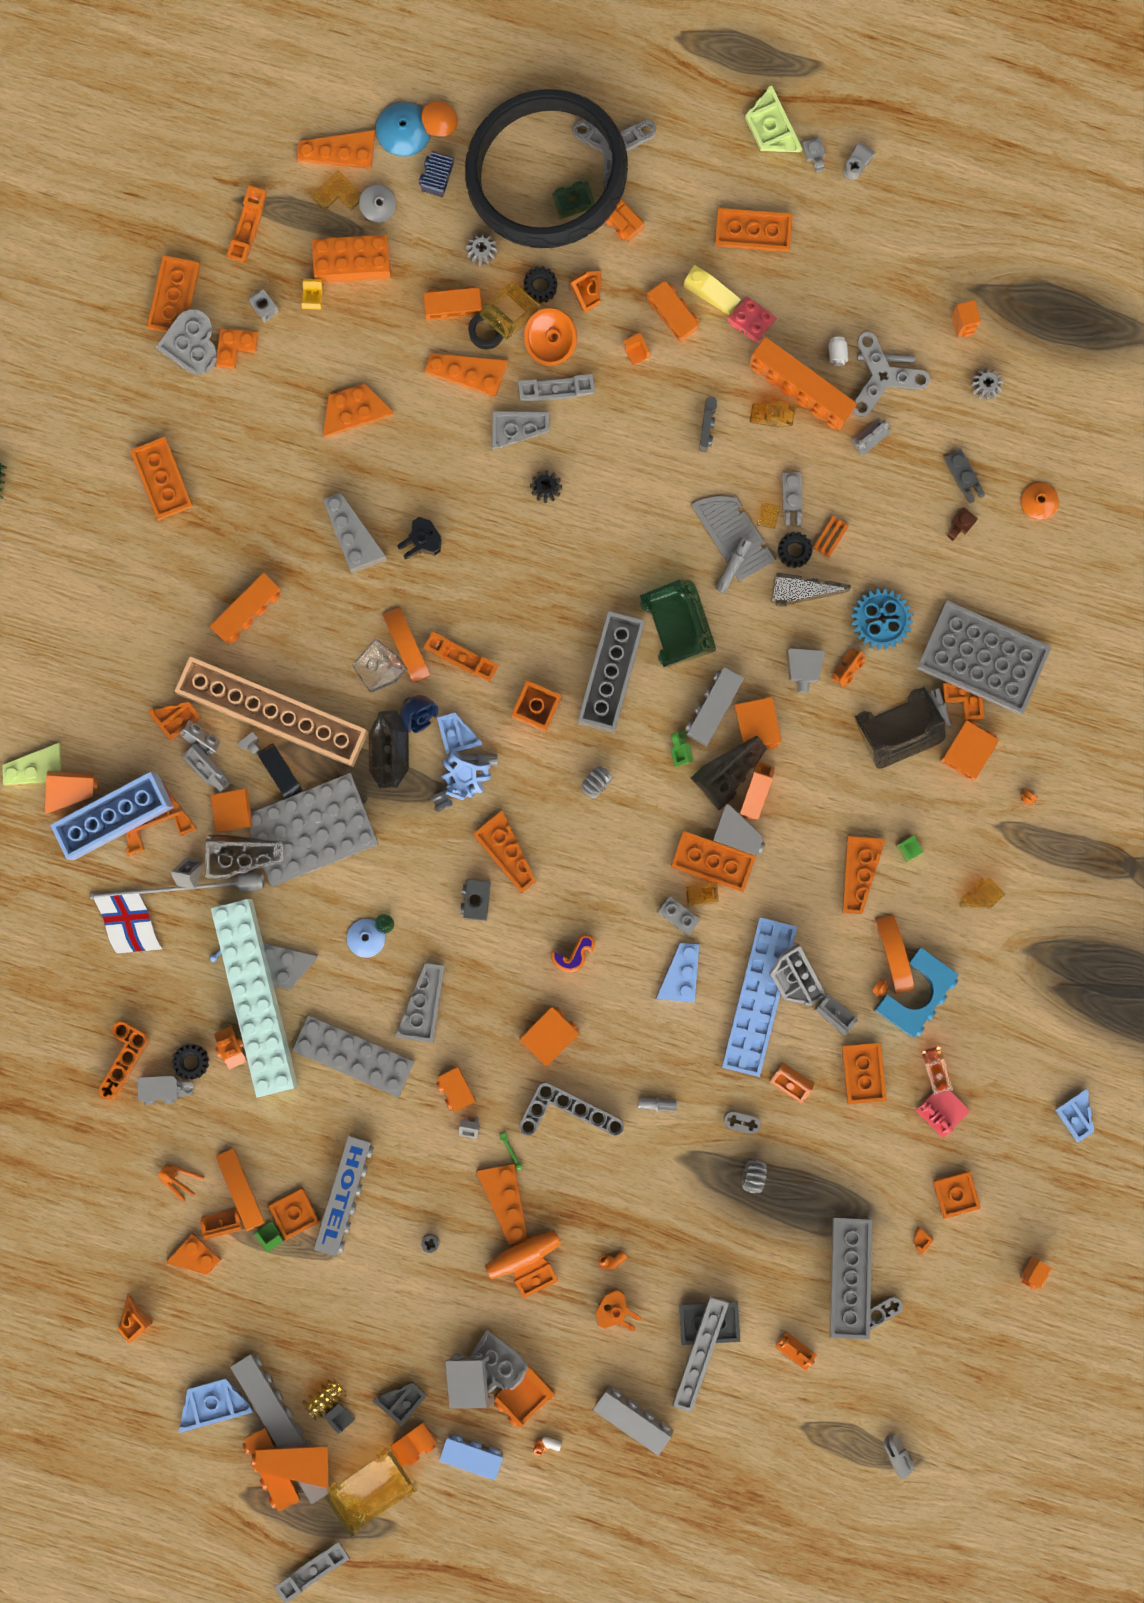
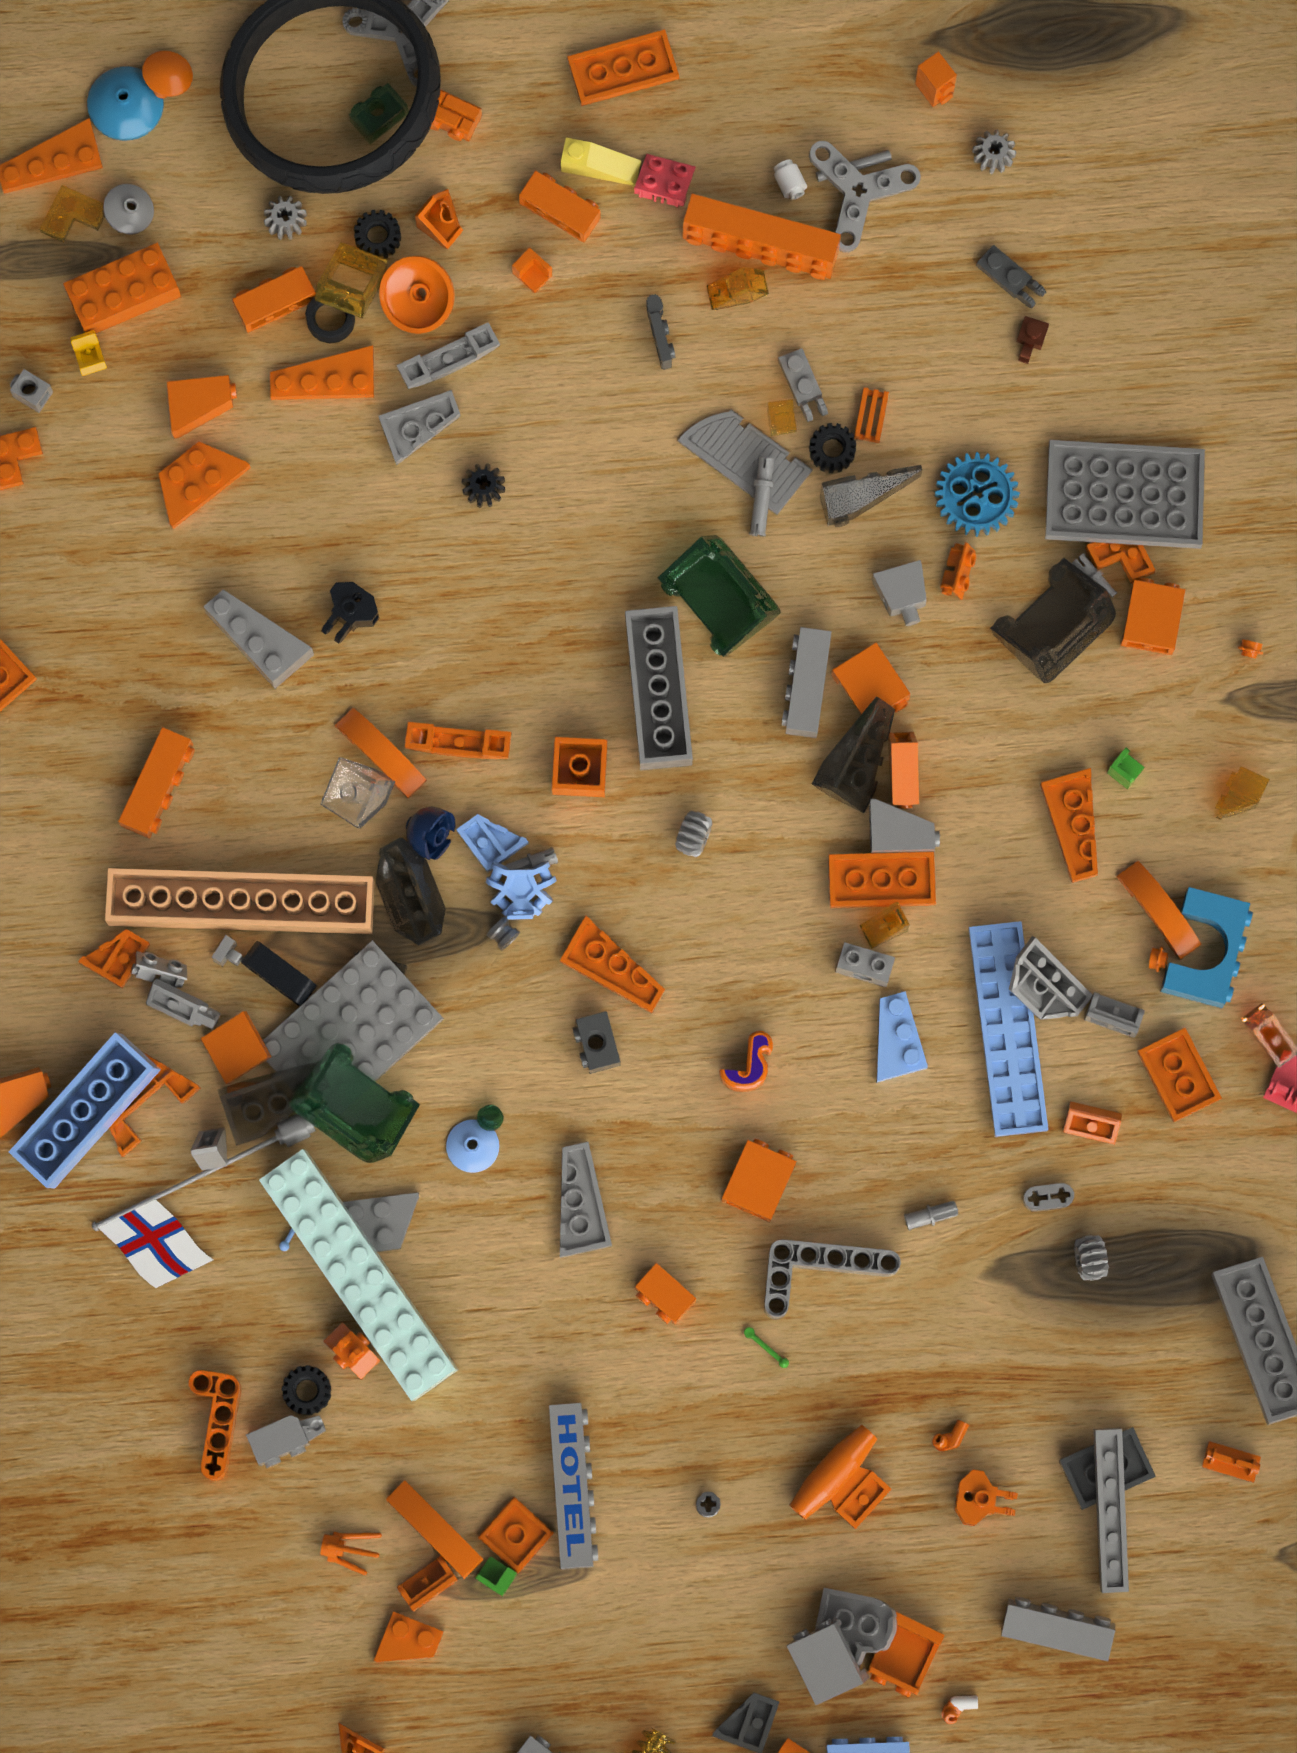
camera: 20 degrees left, 5 degrees down
light grey plate [292,1015,414,1098] -> none
dark blue brick [419,151,454,198] -> none
light grey tile [458,1115,480,1139] -> none
orange wing [476,1164,528,1245] -> none
bright green plate [670,731,694,767] -> none
light grey hinge [851,418,891,456] -> none
orange dish [1021,482,1059,520] -> none
none -> orange slope [167,375,237,439]
none -> clear green windscreen [289,1043,420,1163]

